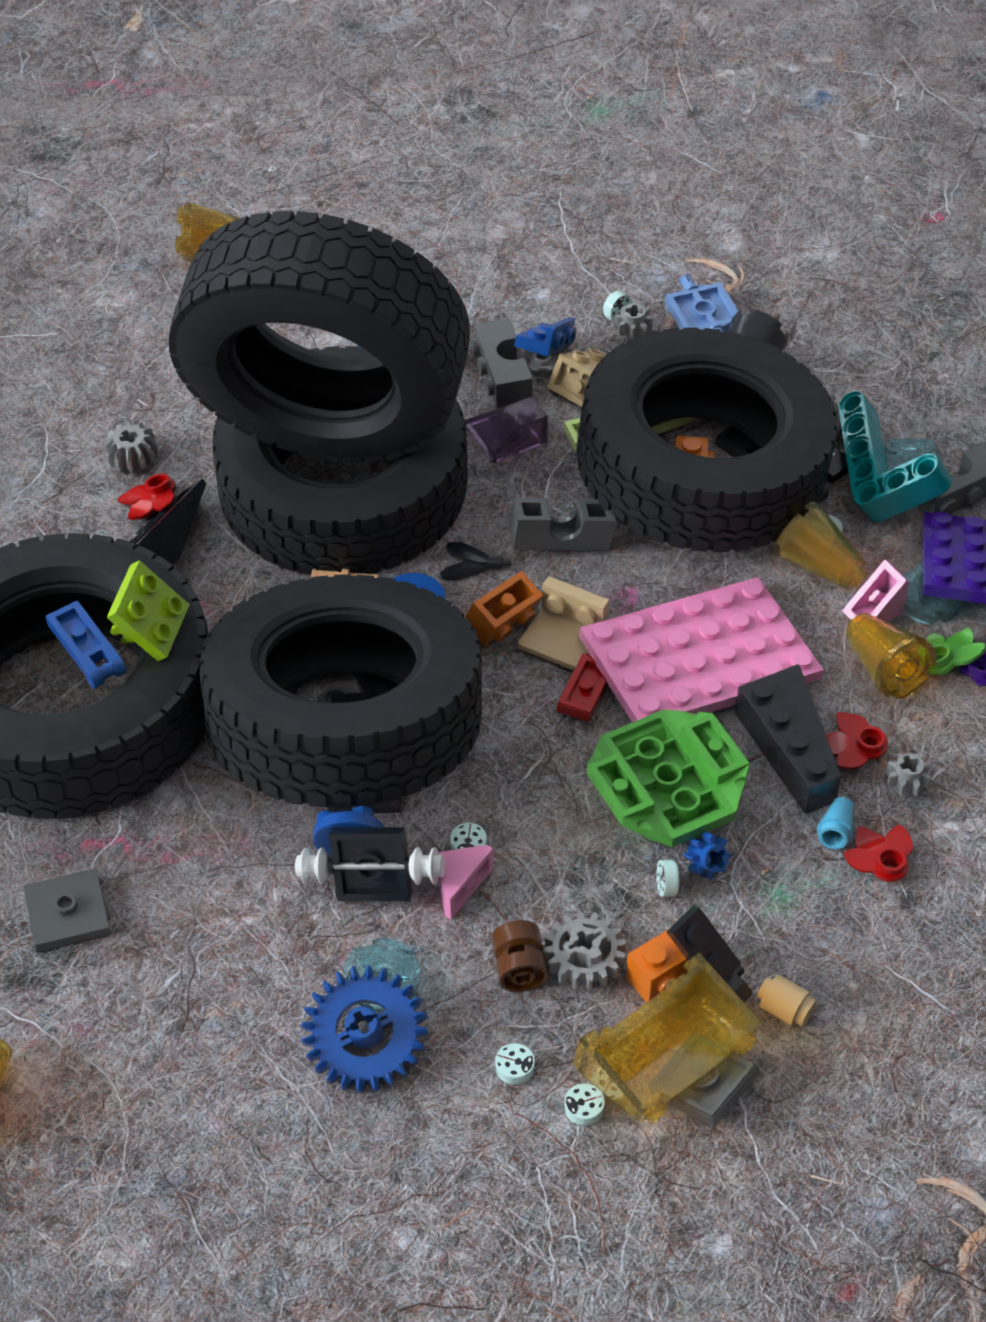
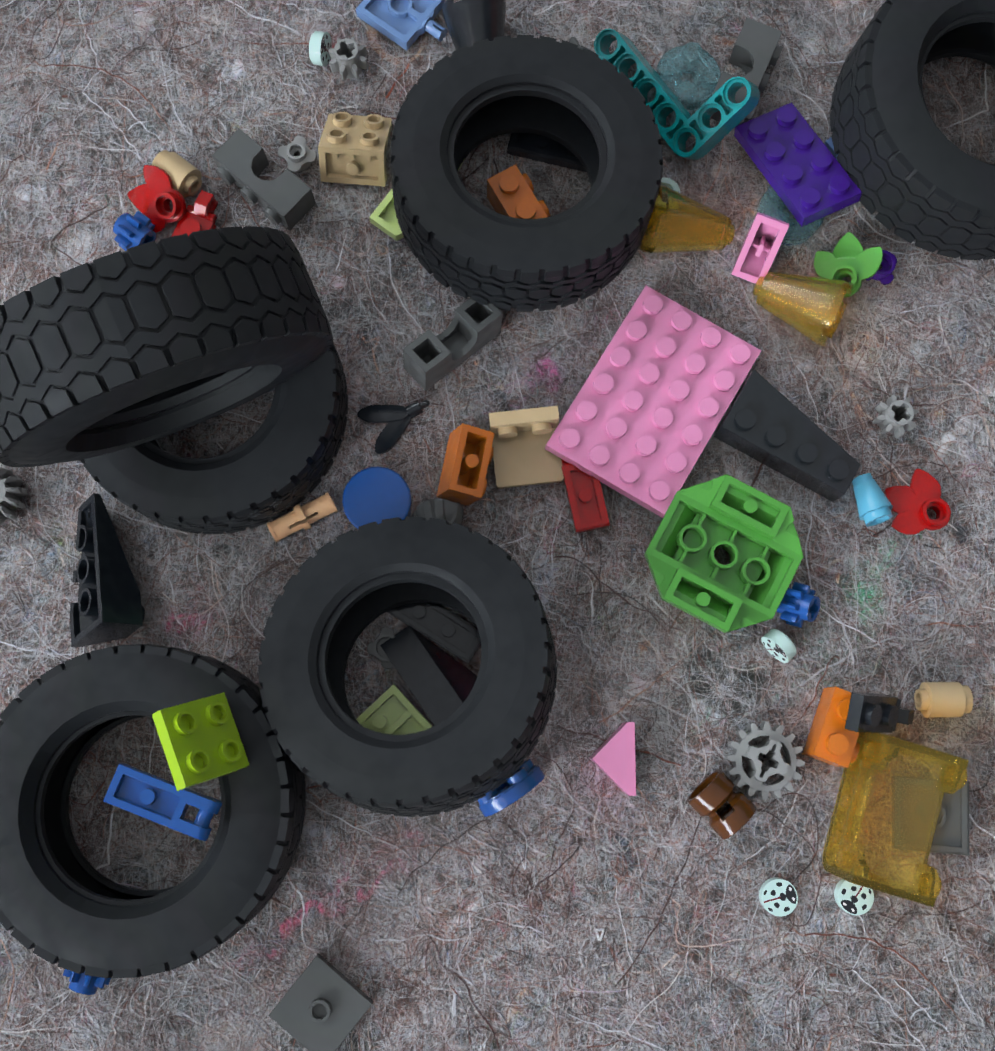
camera: 35 degrees left, 30 degrees up
red plate [117,473,176,520] -> none
black plate [295,827,445,901] -> none
blue gear [300,965,429,1093] -> none
clear light blue plate [344,938,421,1011] -> none
light aqua tile [450,823,487,850] -> none
clear purple slope [465,396,548,464] -> none
blue bracket [514,317,576,357] -> none
red plate [826,712,888,769] -> none

